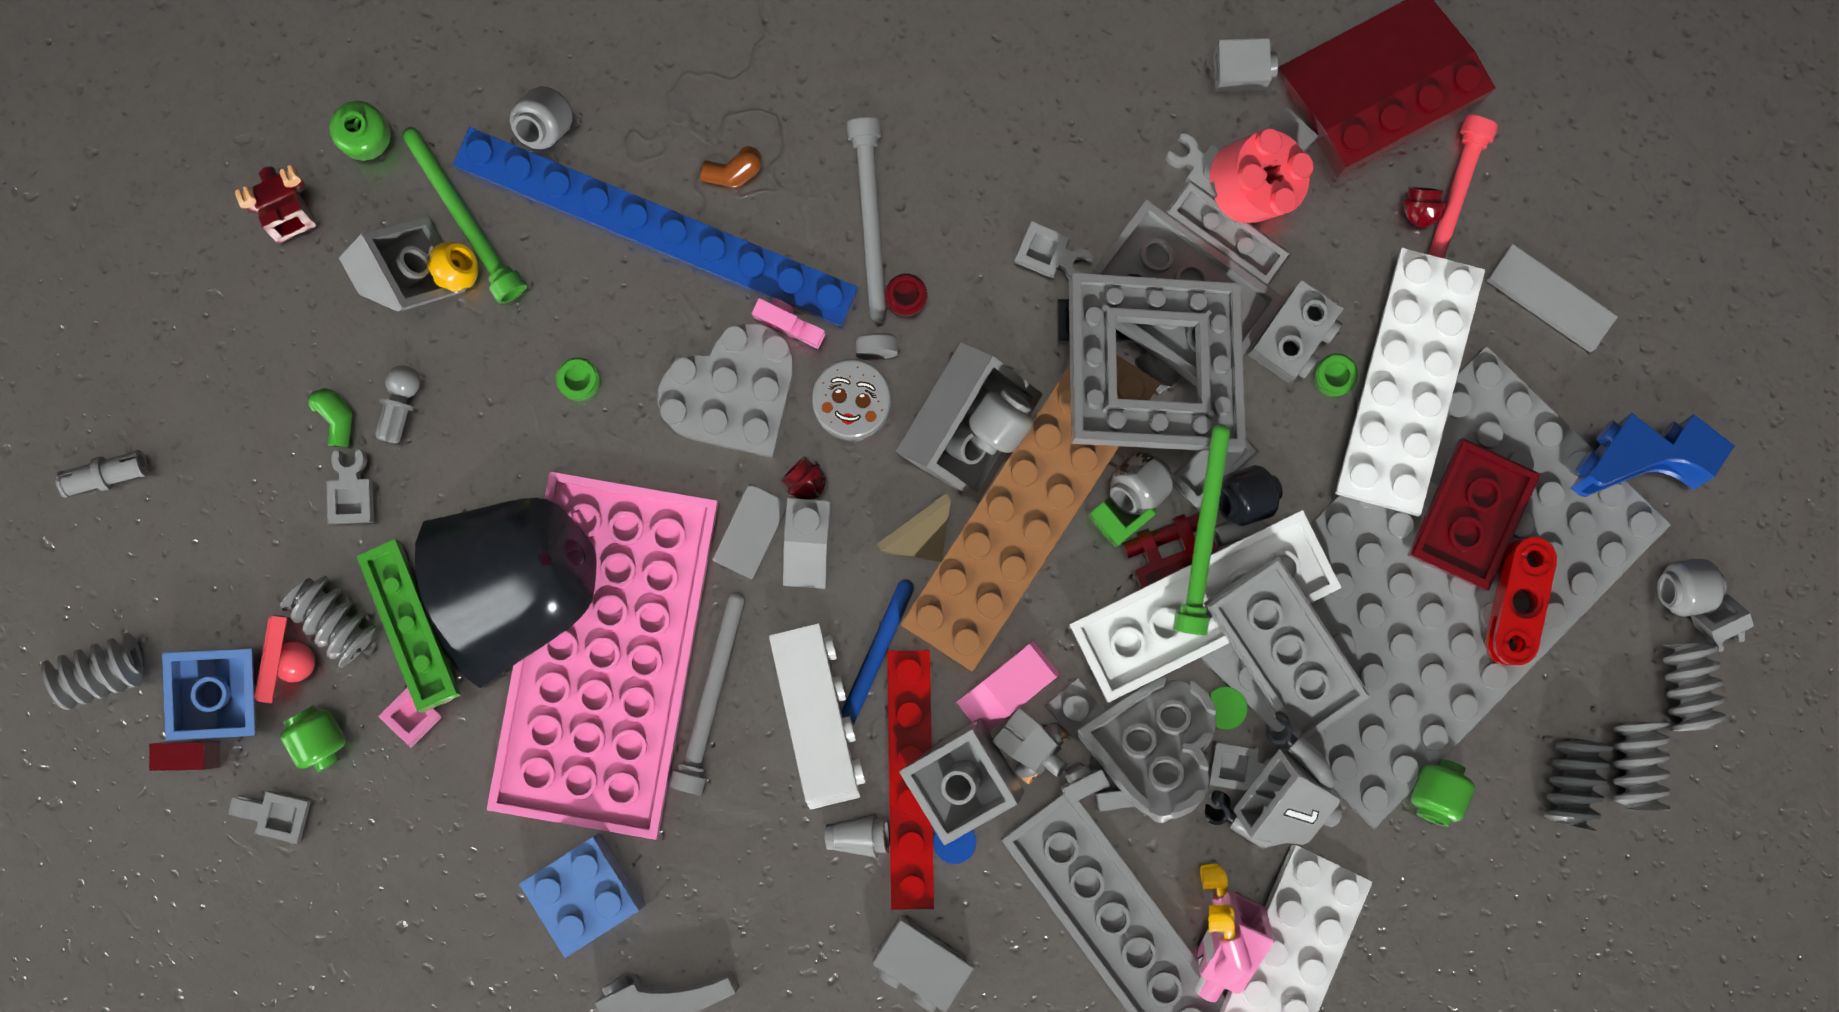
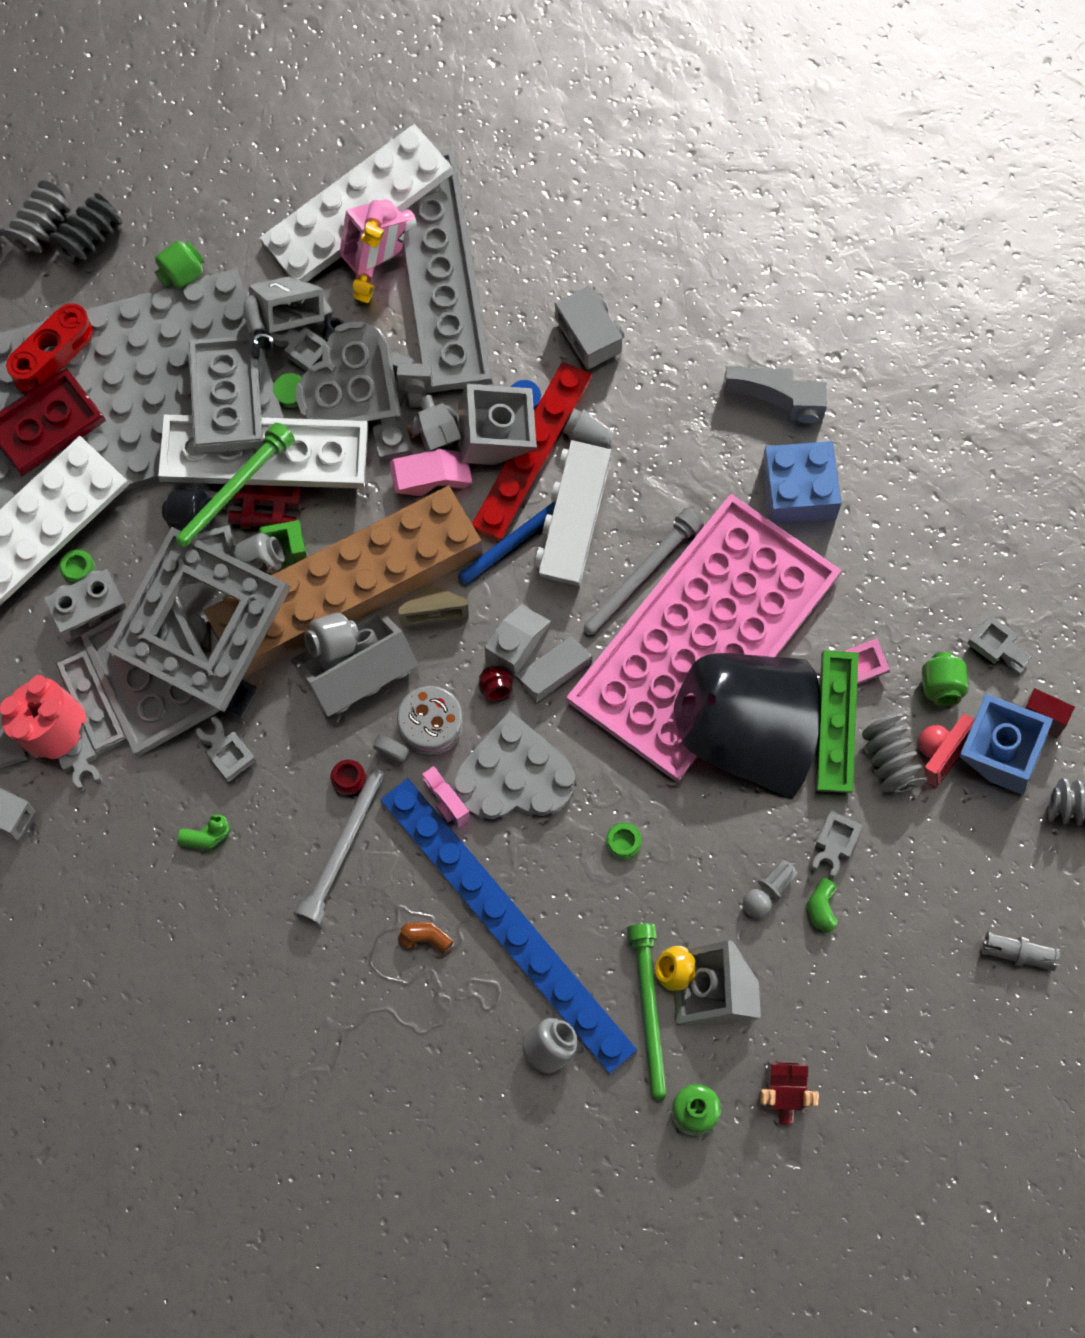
camera: 155 degrees left, 15 degrees down
none -> bright green arm [177,814,229,850]

